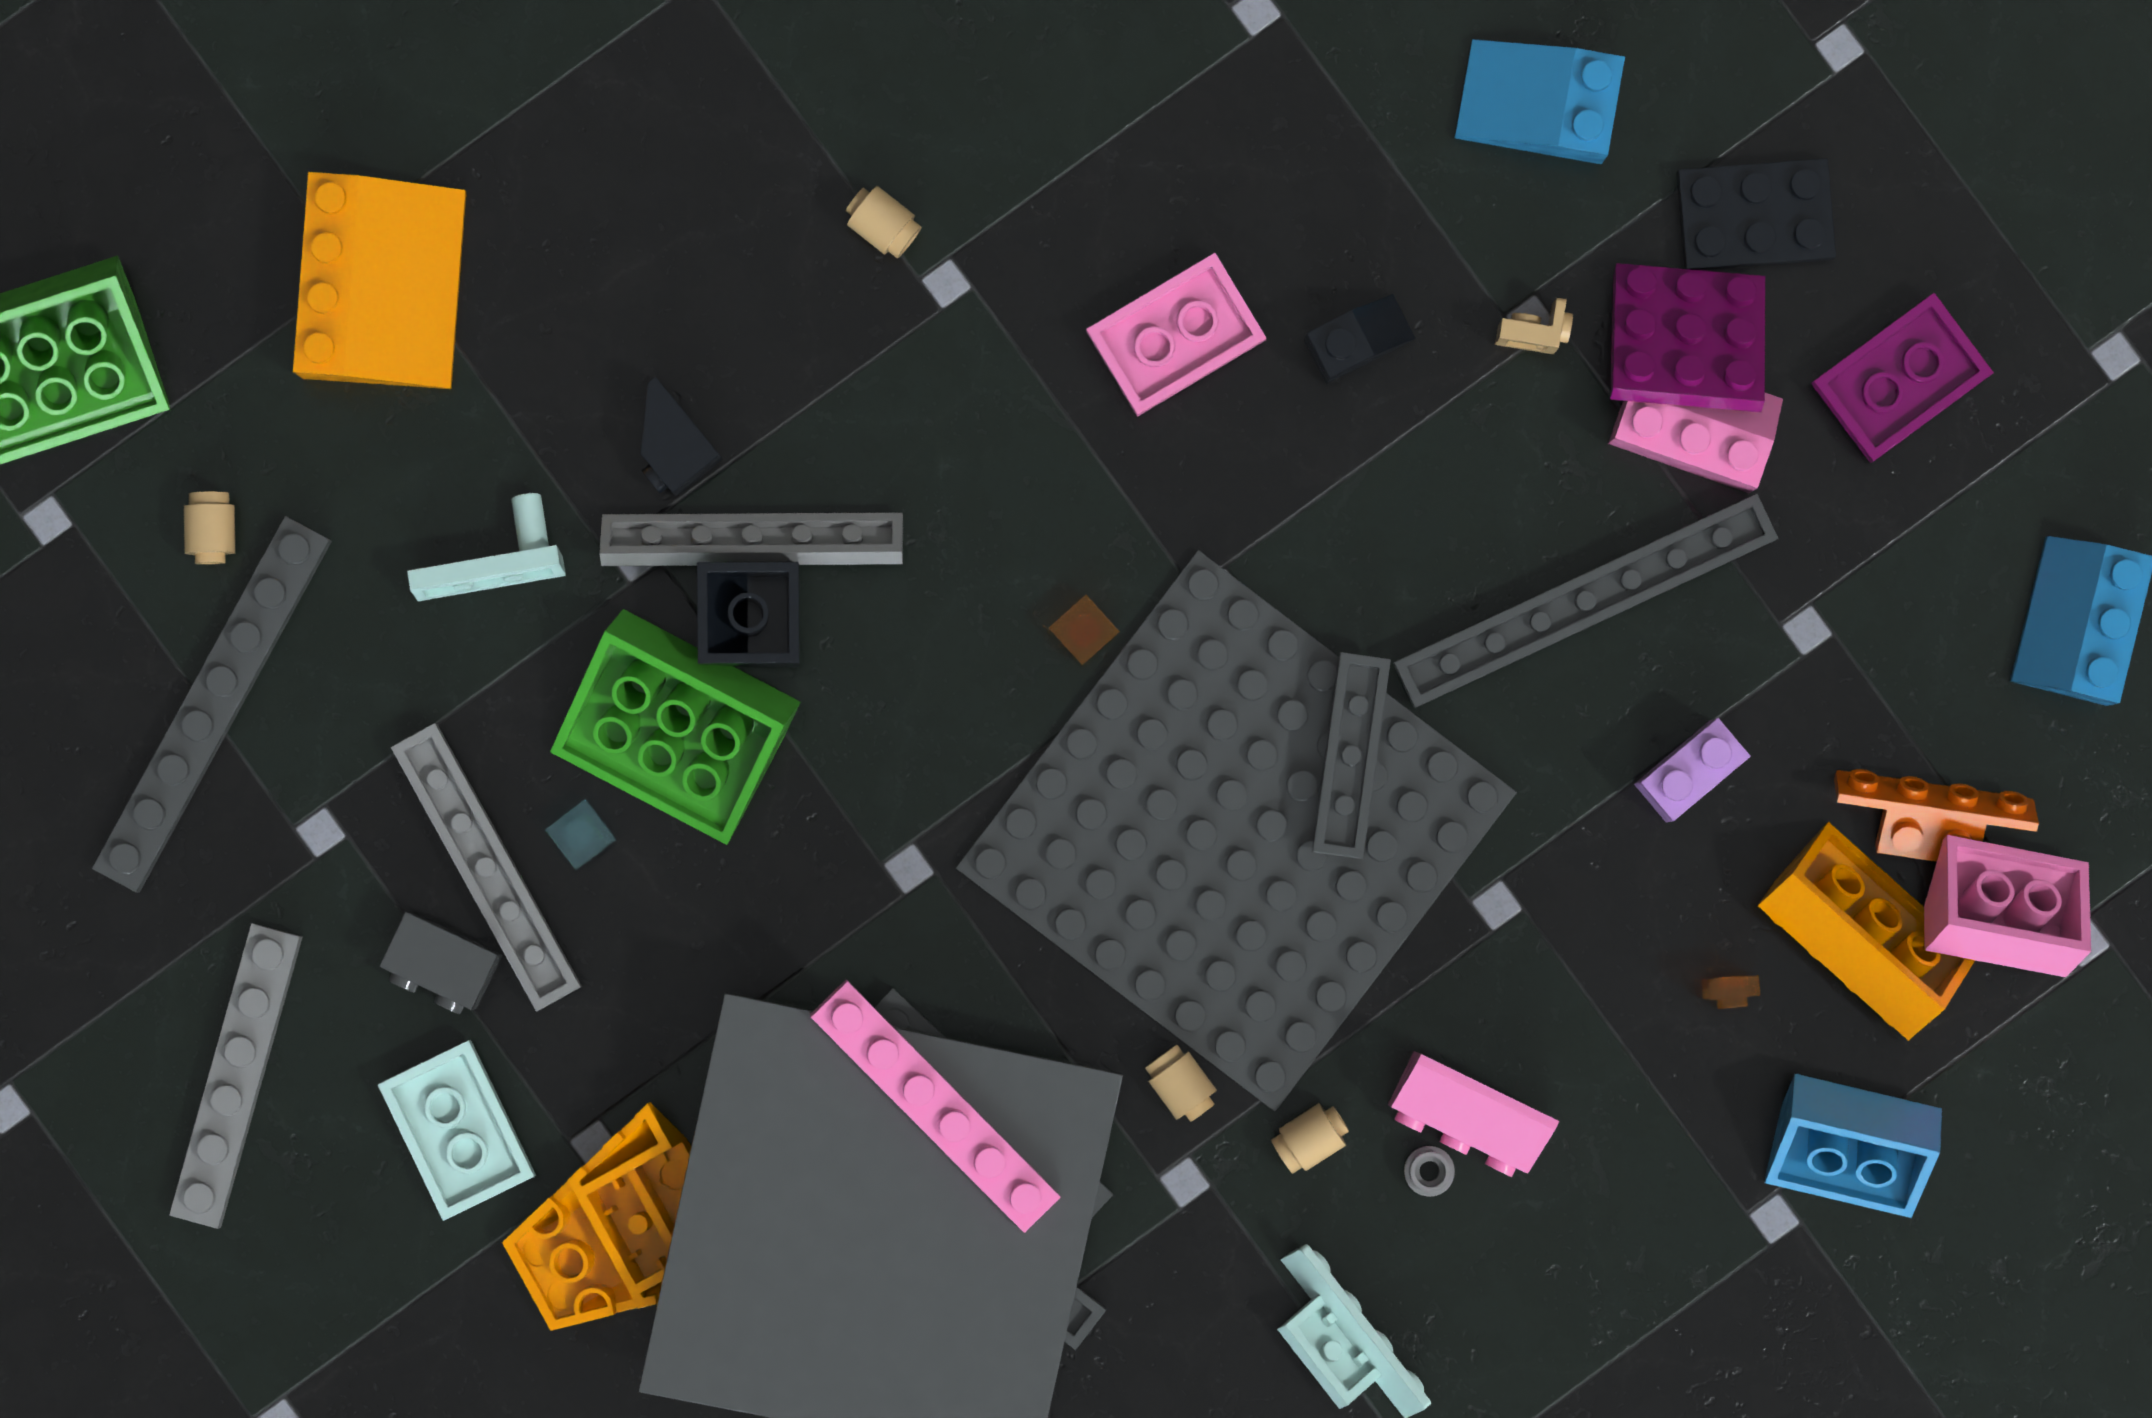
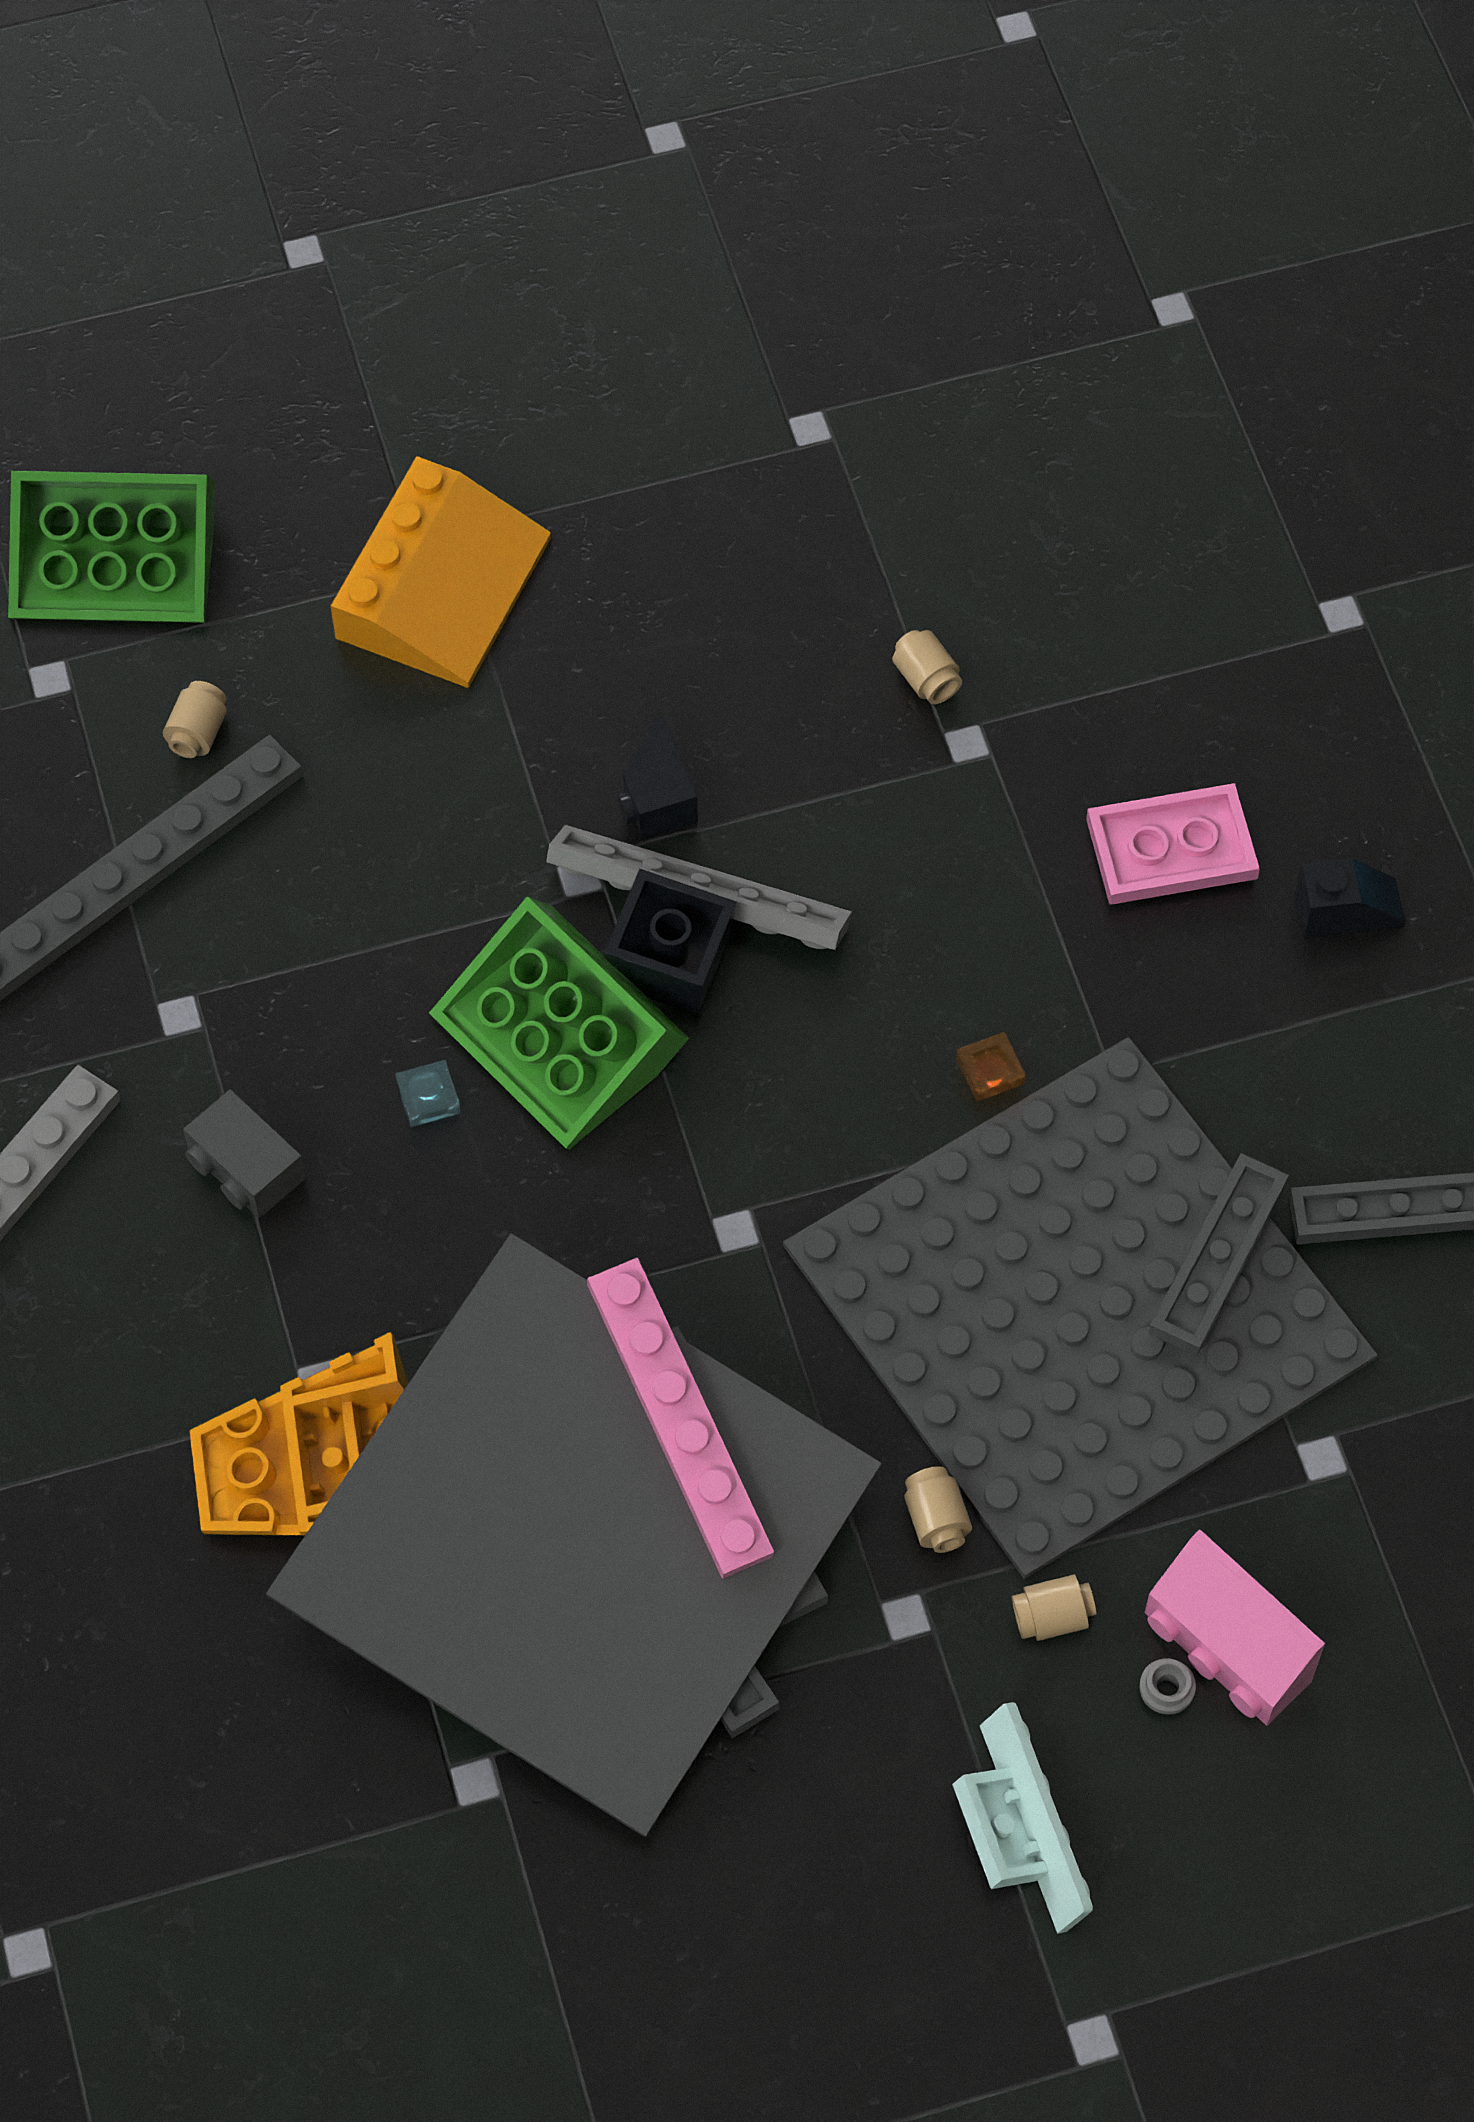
camera: 25 degrees right, 25 degrees down
light aqua plate [378,1040,536,1221] -> none
light grey plate [391,723,582,1012] -> none
light aqua piece [407,493,566,601] -> none

